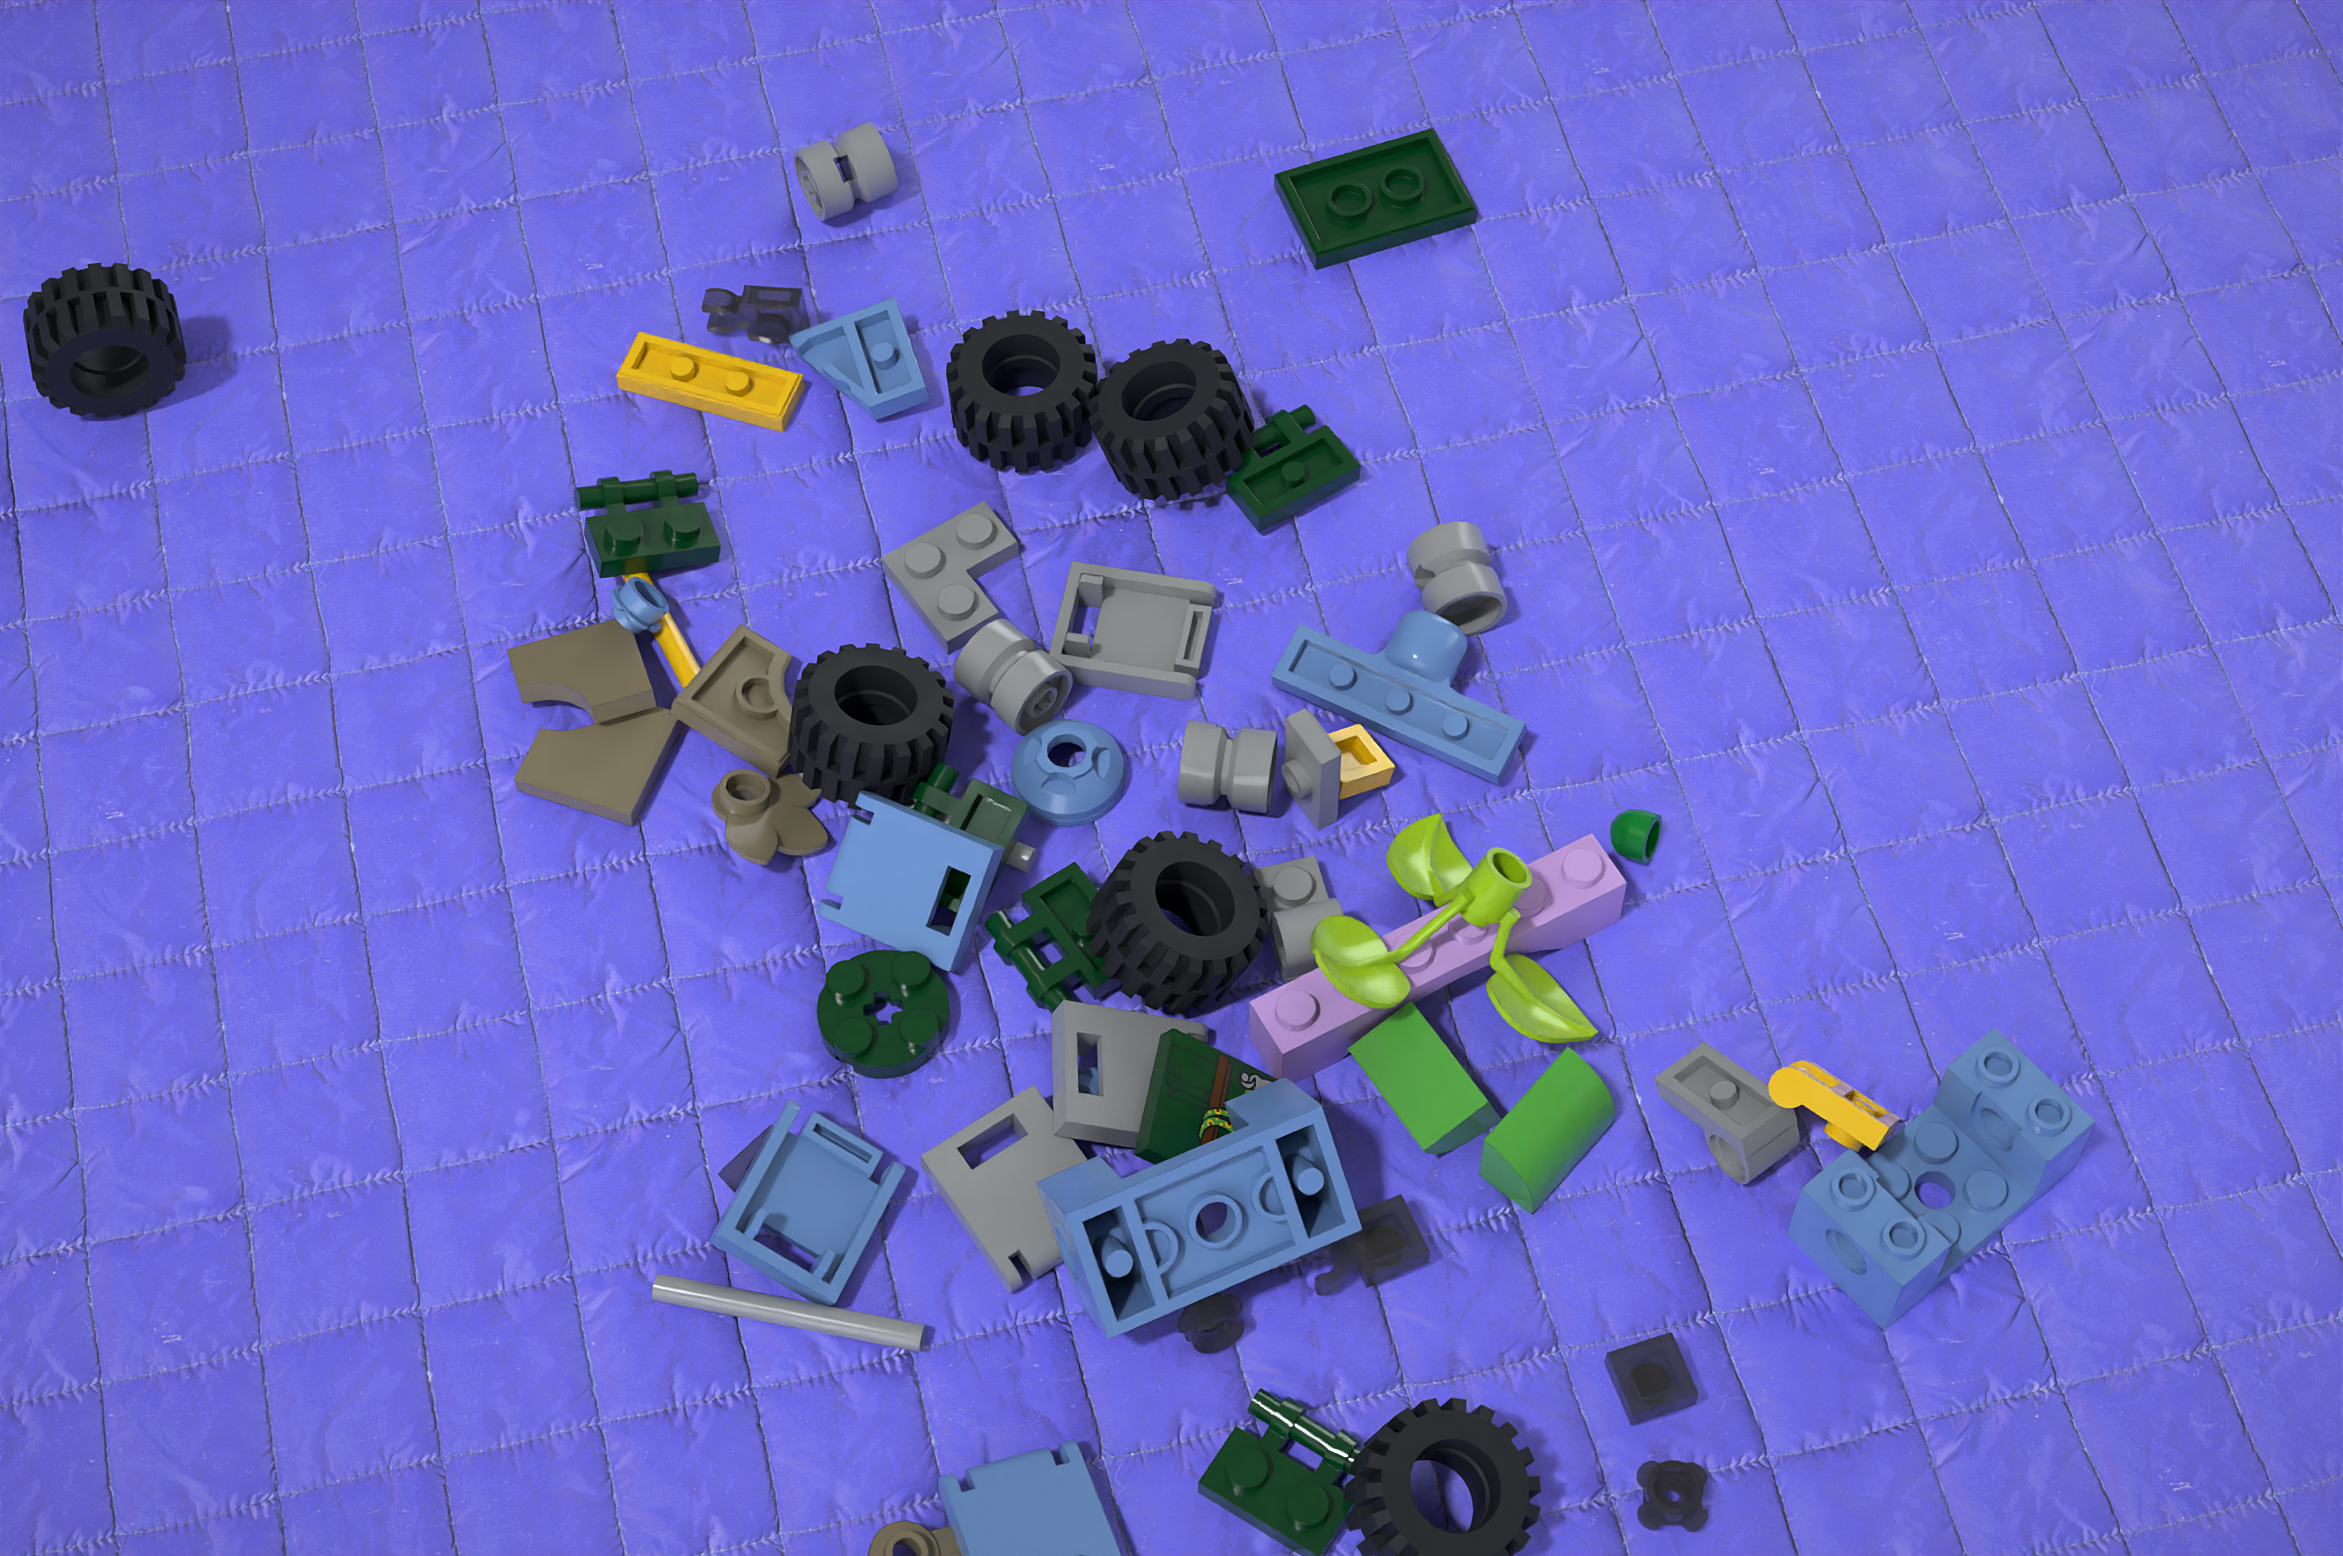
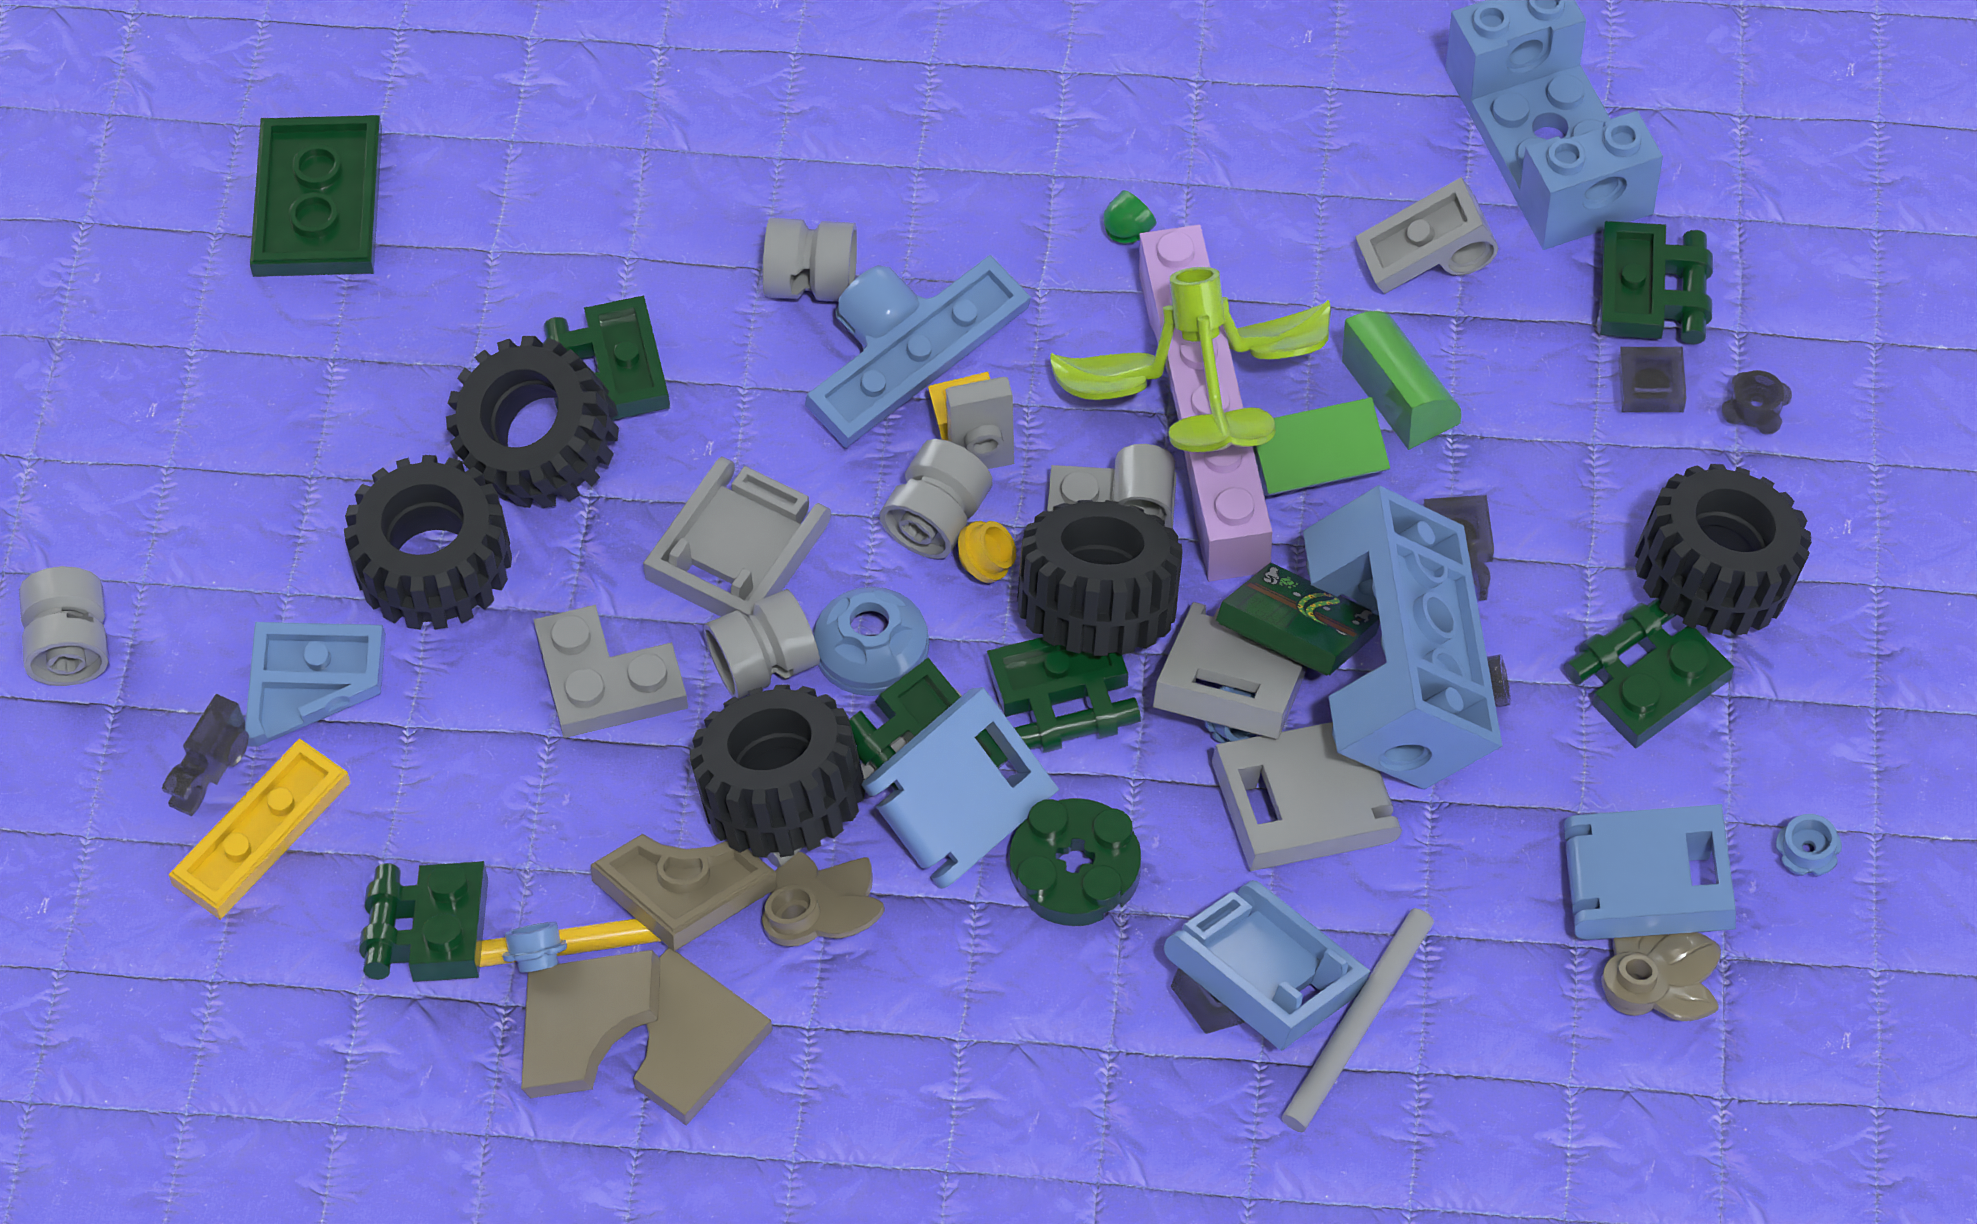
camera: 70 degrees left, 0 degrees up
yellow plate [1768,1060,1901,1152] -> none
none -> yellow plate [958,521,1016,583]
none -> dark green plate [1600,221,1713,344]

